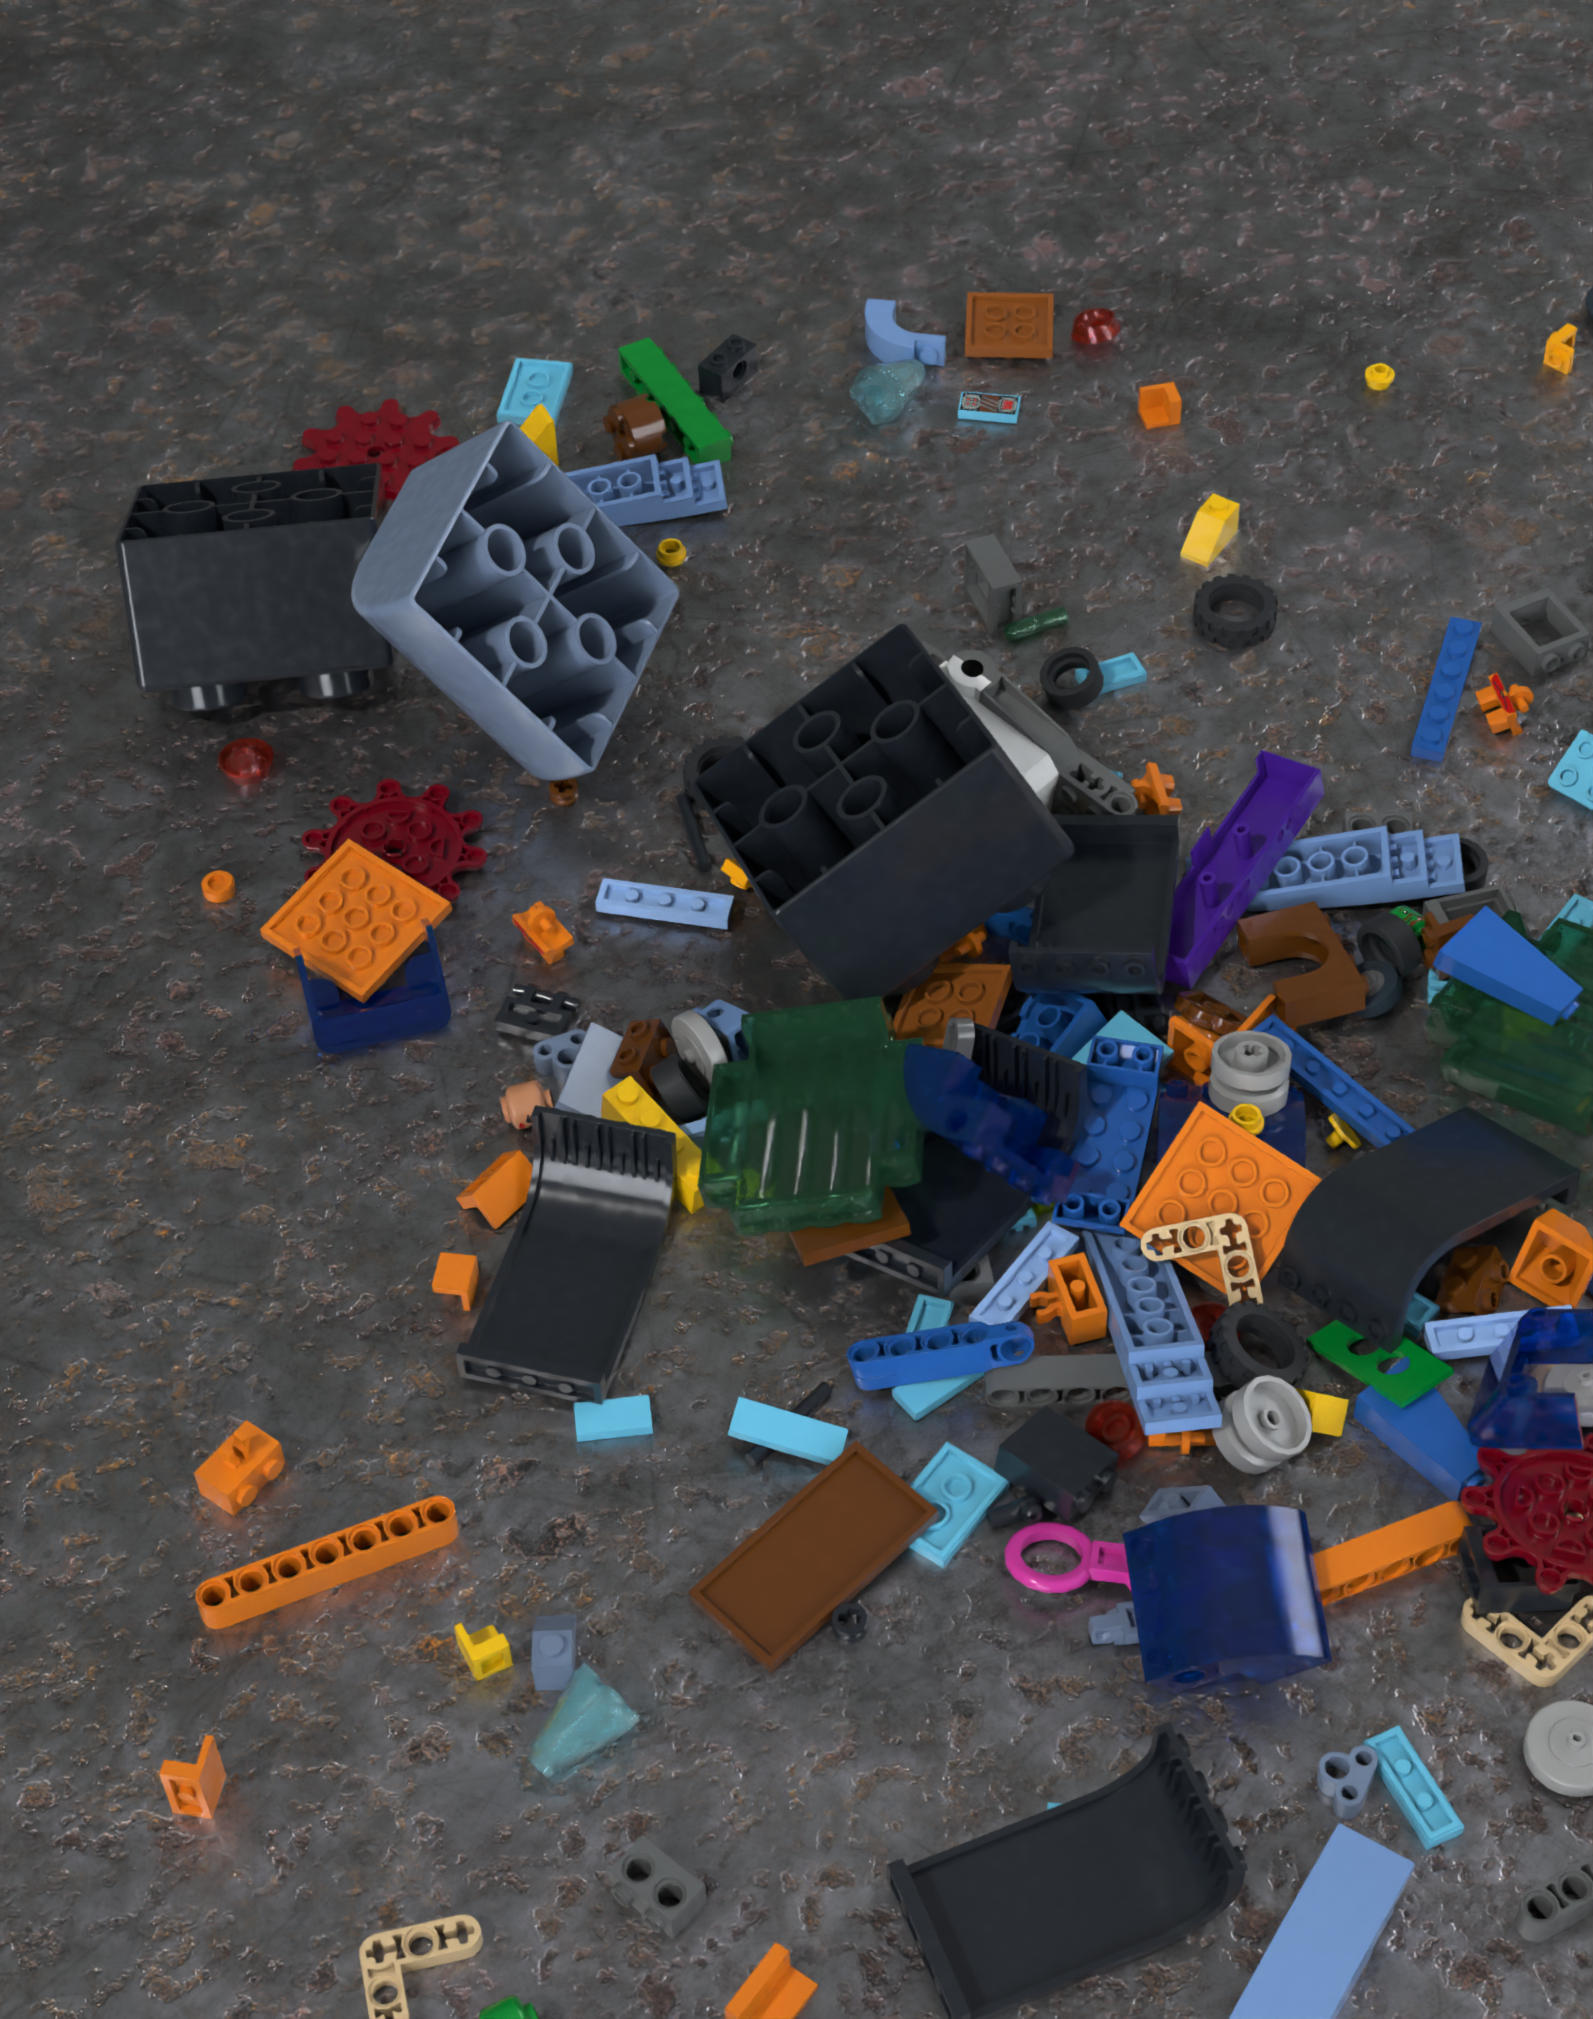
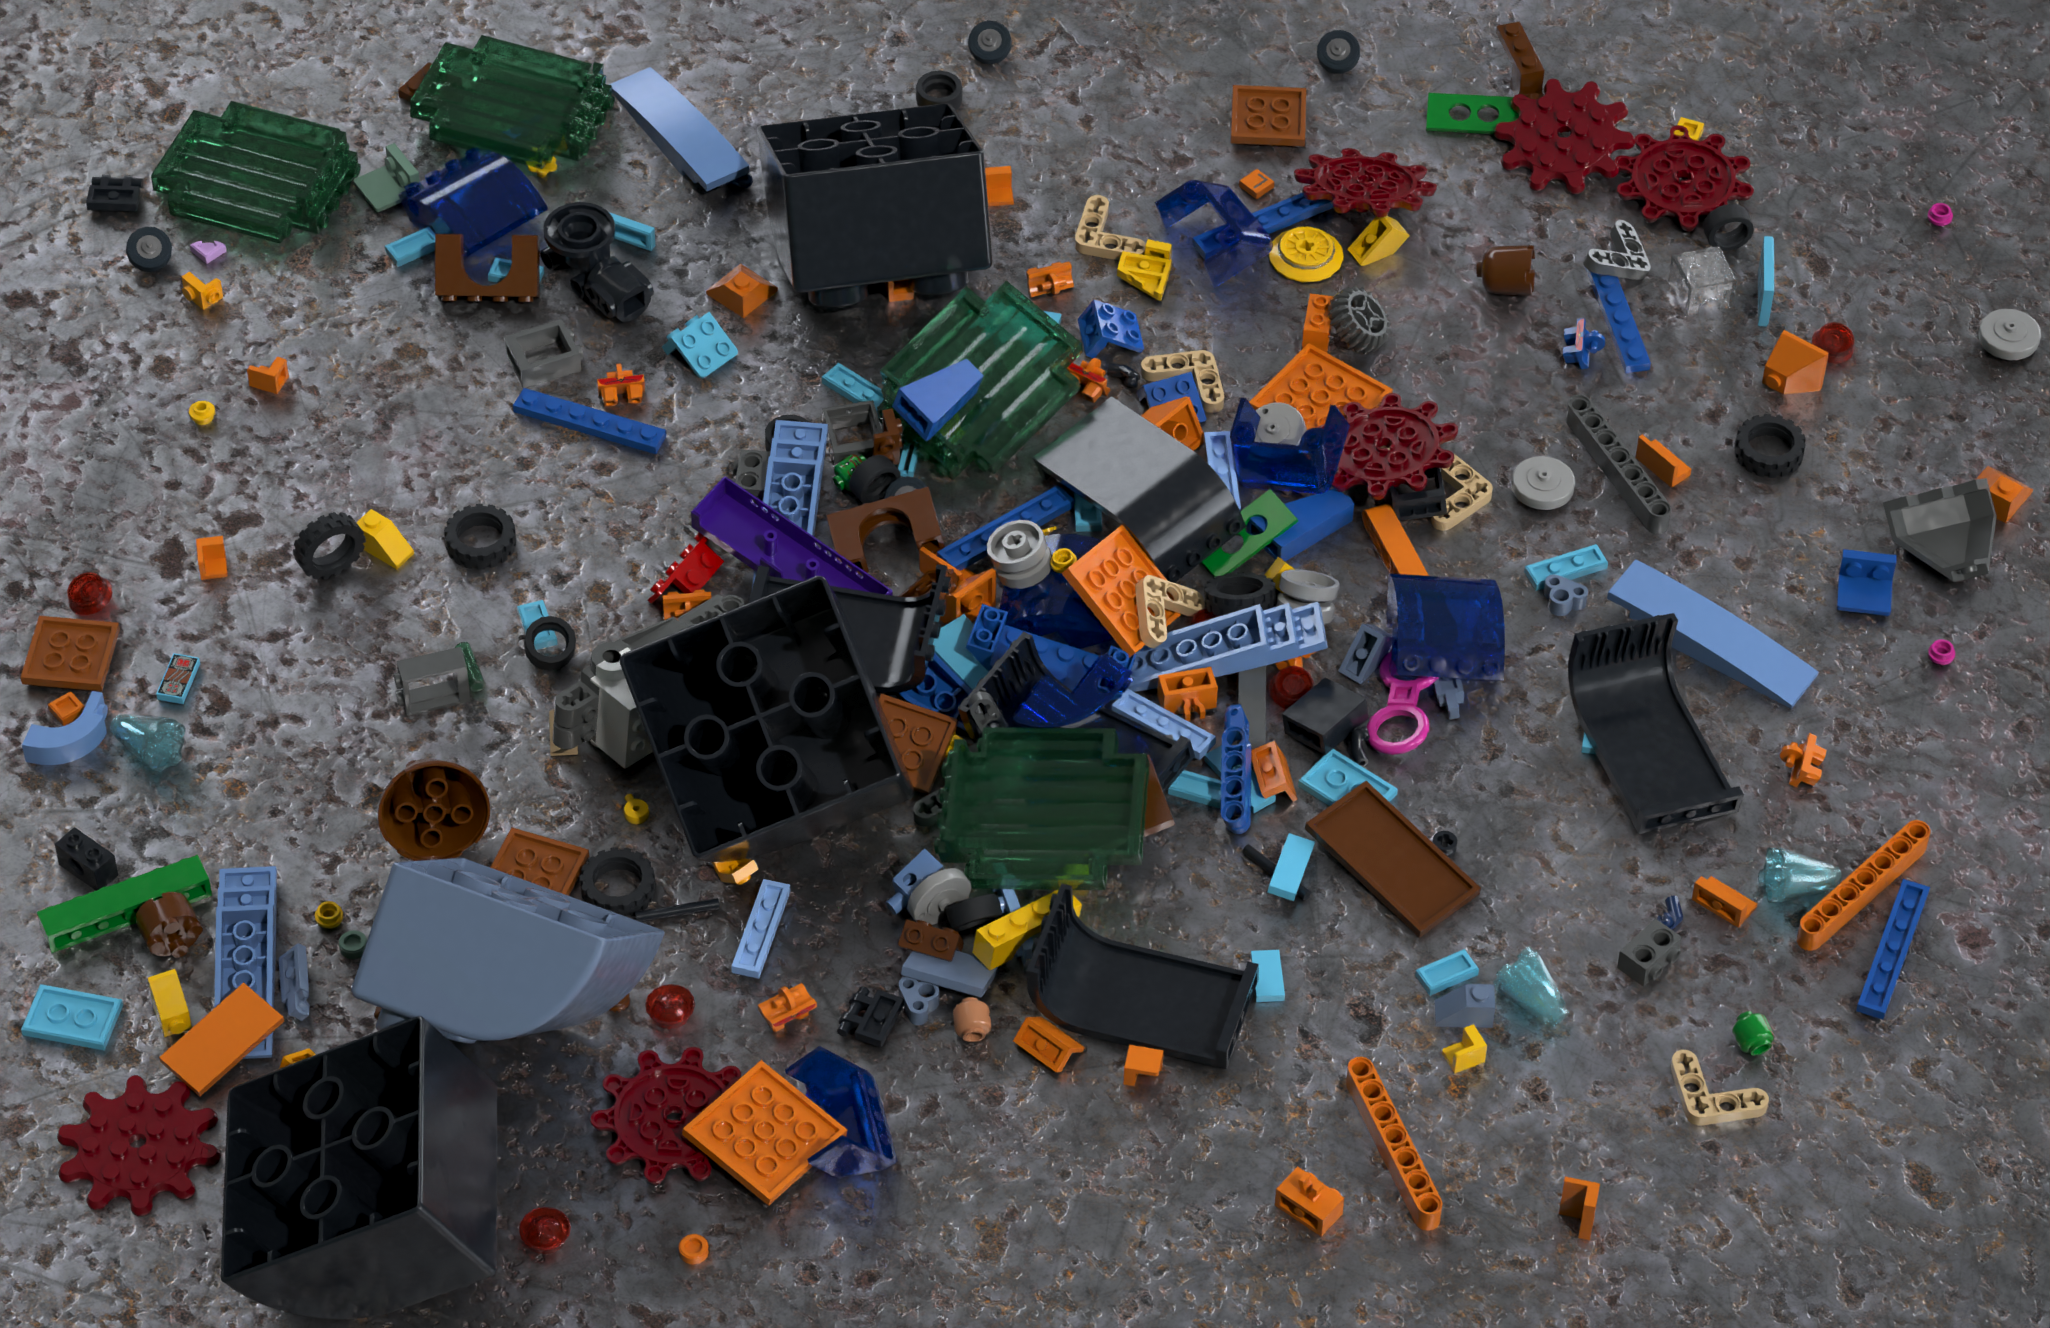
camera: 90 degrees left, 0 degrees up
none -> orange tile [48,691,85,726]
none -> orange panel [247,357,289,394]
none -> black tyre [293,512,366,579]
none -> reddish brown cone [378,758,490,861]
none -> dark orange plate [490,827,589,896]
none -> clear red hat [645,984,695,1029]
none -> red bracket [647,532,724,604]
none -> orange panel [1252,741,1298,802]
none -> medium azure tile [1415,949,1479,996]
none -> dark blue arm [1657,896,1683,930]

